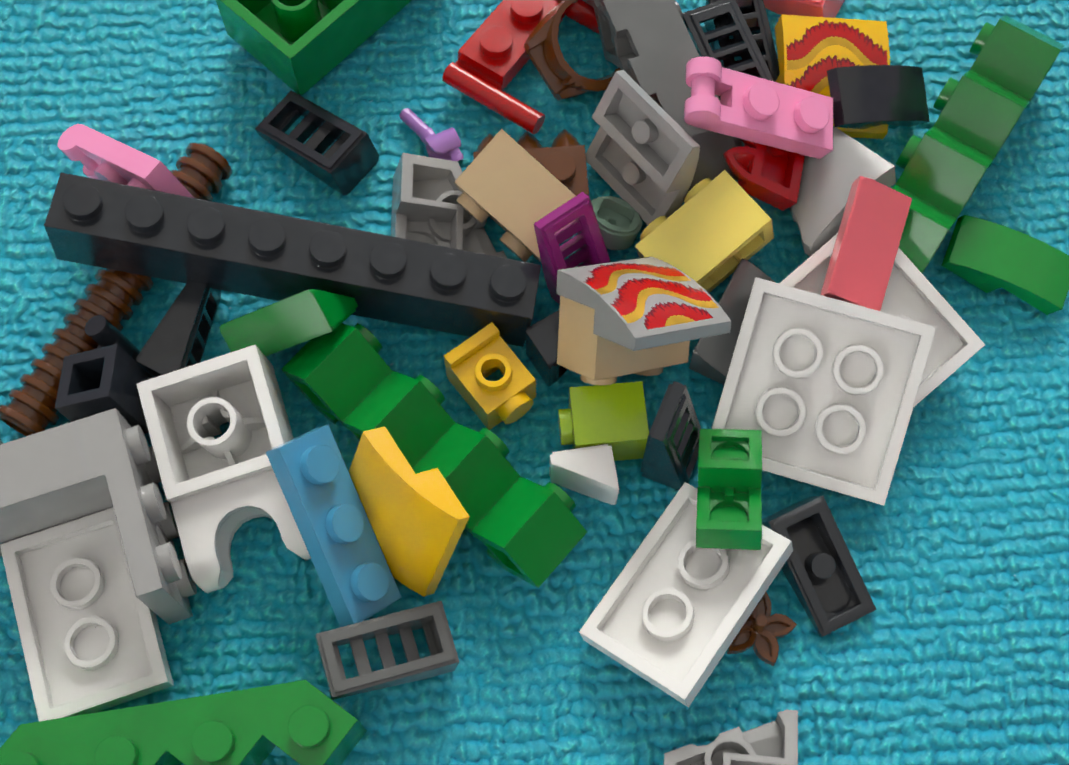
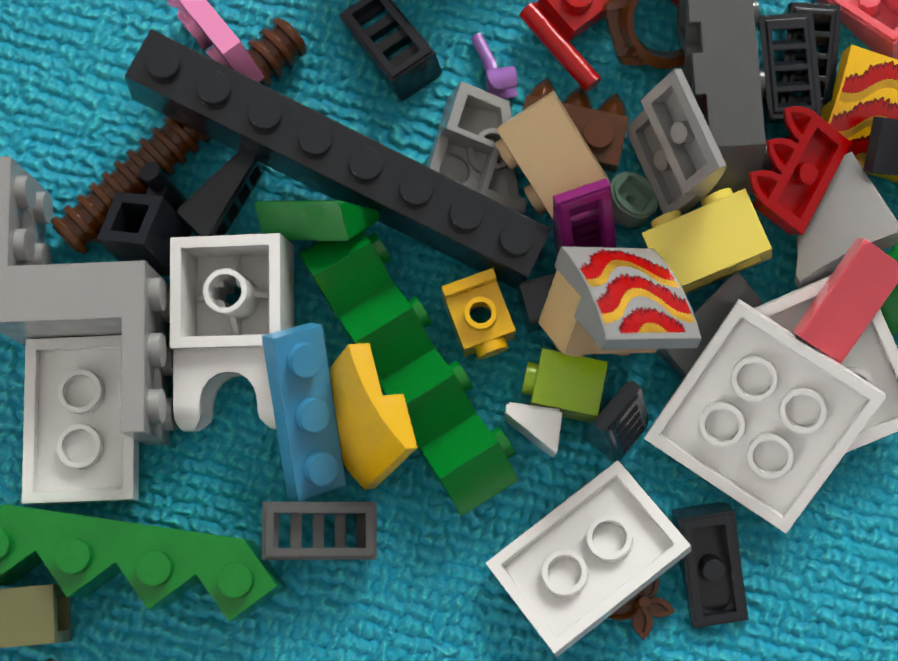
camera: 20 degrees right, 10 degrees up
bright pink plate [684,56,833,159] -> none
green slope [696,429,762,550] -> none

